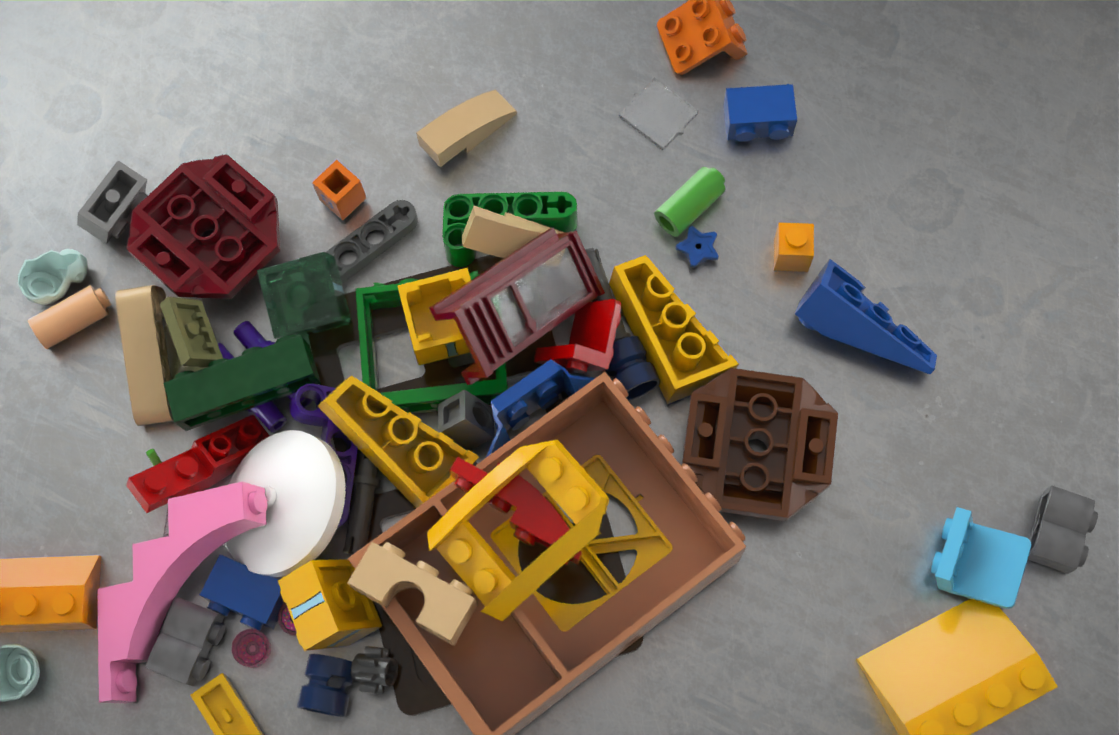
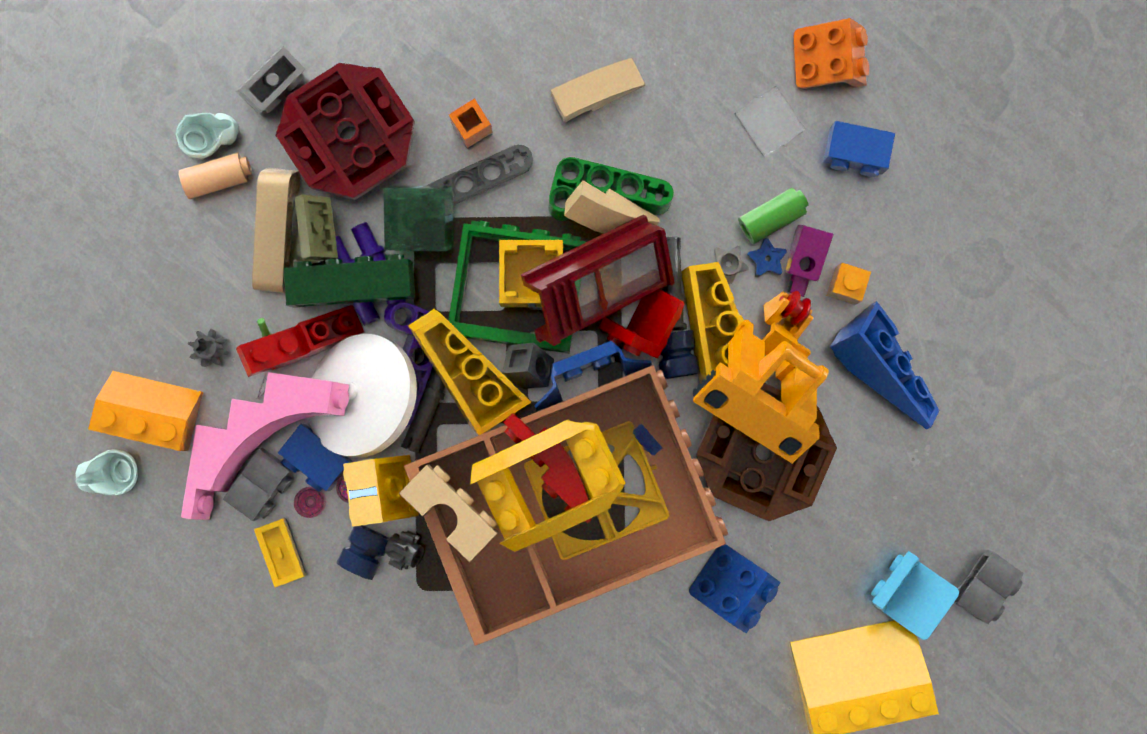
camera: 10 degrees right, 15 degrees up
none -> dark grey gear [188,329,229,367]
none -> clear blue tile [632,423,662,456]
none -> blue bracket [689,544,781,633]
none -> light orange container [693,291,829,463]
none -> light grey plate [714,246,749,284]
none -> magenta torso [784,225,834,297]

